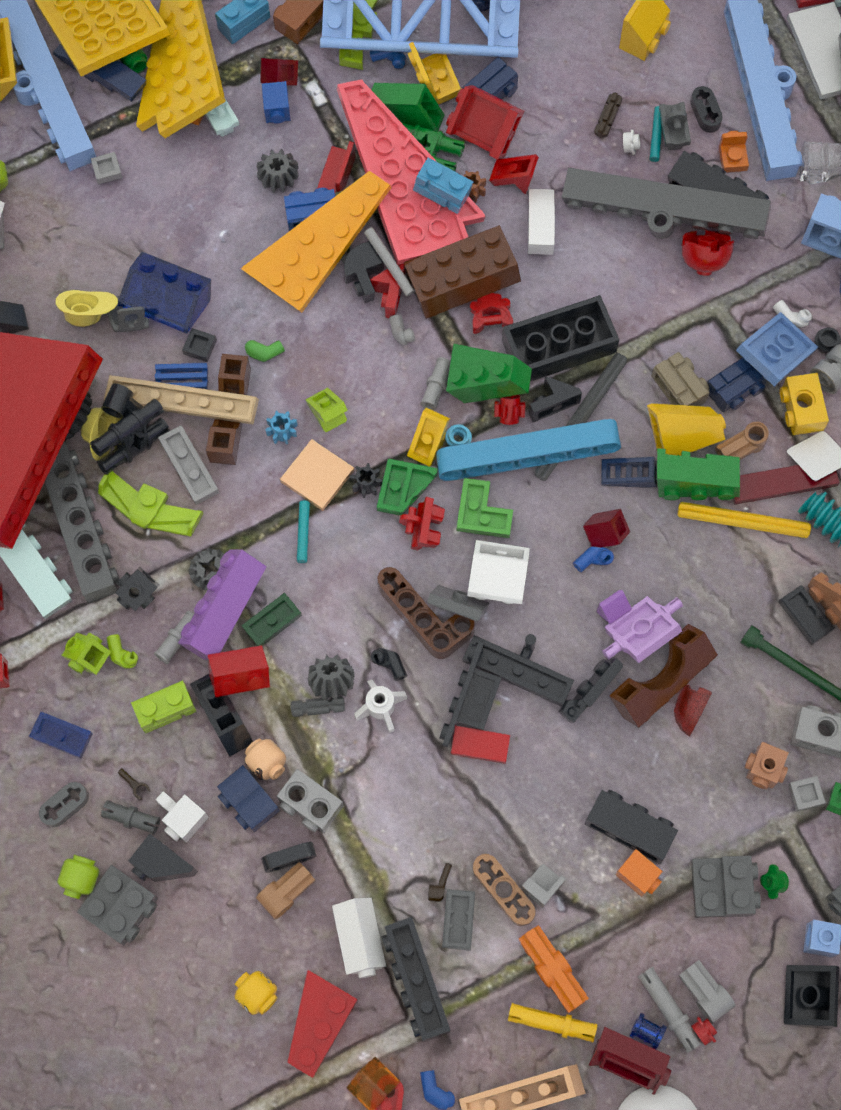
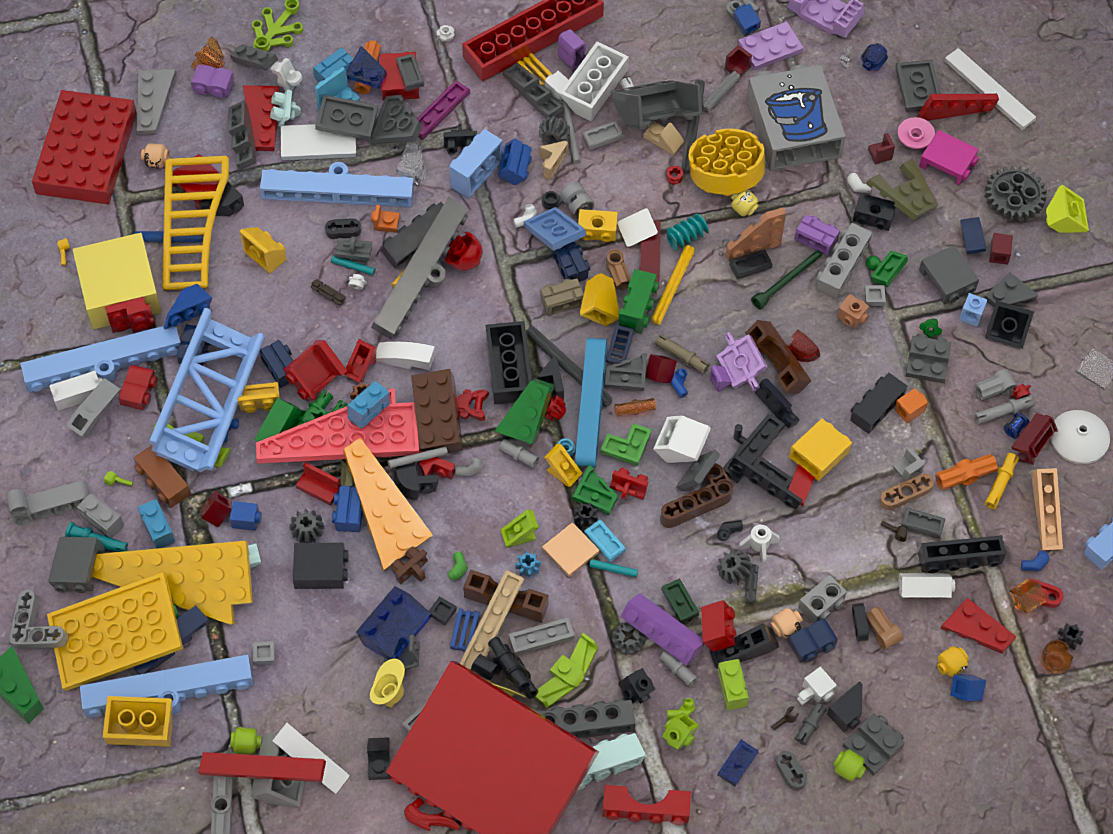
camera: 80 degrees left, 10 degrees down
none -> black brick [293,543,349,589]
none -> reddish brown hips [391,546,428,585]
none -> medium azure plate [584,519,626,562]
none -> dark grey wing [605,353,647,391]
none -> clear orange pin [614,398,656,417]
none -> dark tan pin [655,334,710,374]
none -> yellow brick [788,419,853,481]
none -> blue panel [950,674,986,701]

